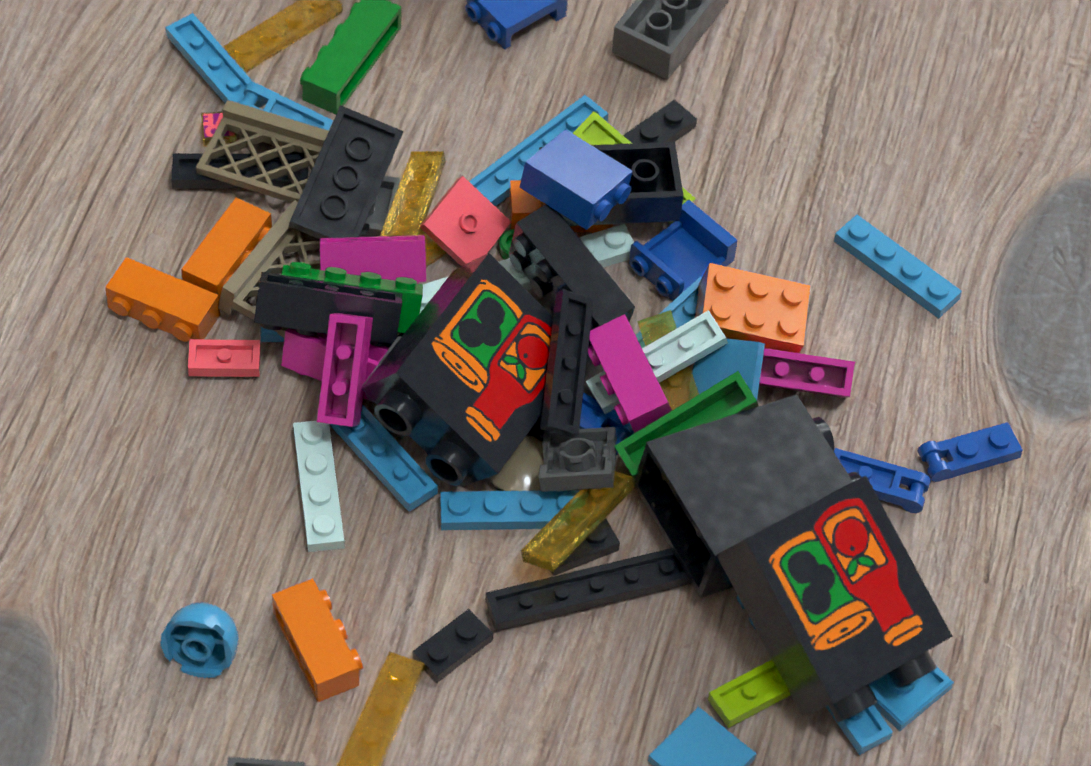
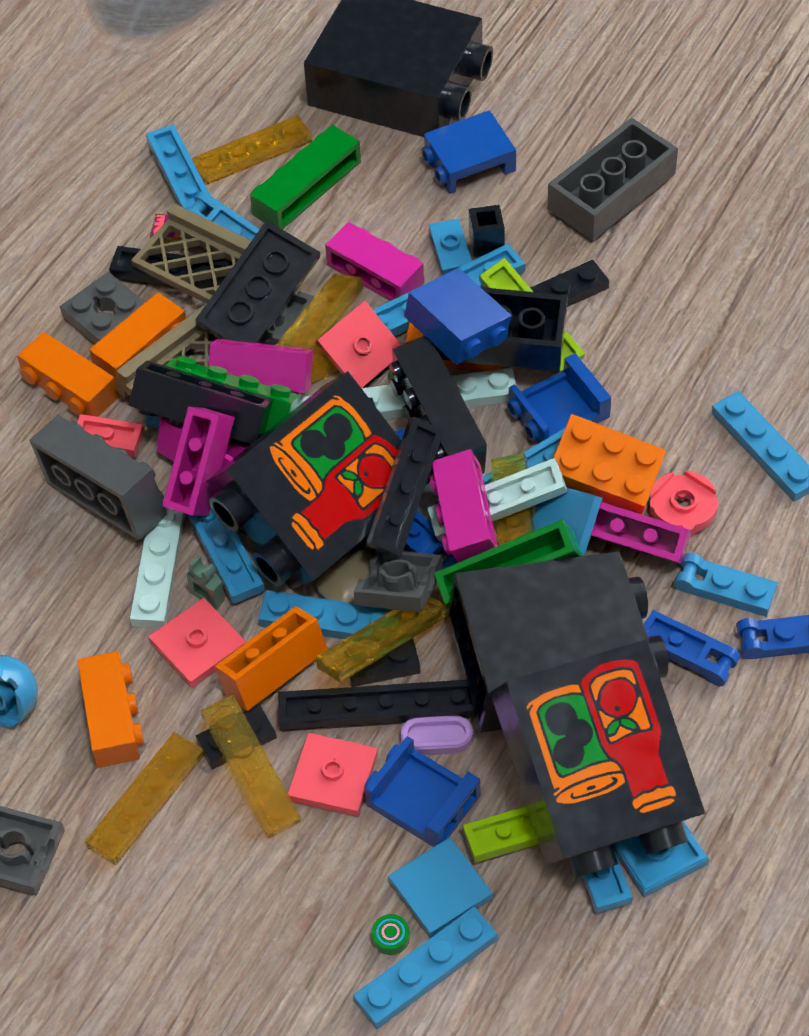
camera: 20 degrees right, 0 degrees up
none -> dark grey brick [29,415,167,540]
none -> dark grey brick [60,271,145,344]
none -> coral plate [148,598,246,688]
none -> sand green plate [186,556,225,610]
none -> clear yellow plate [201,695,301,839]
none -> orange brick [214,606,328,711]
none -> coral plate [288,733,378,817]
none -> dark pink brick [325,222,424,301]
none -> blue panel [364,736,481,847]
none -> lavender tile [401,716,473,755]
none -> dark azure plate [429,218,472,276]
none -> black brick [468,205,505,257]
none -> coral plate [649,471,718,537]
none -> dark azure plate [674,553,778,617]

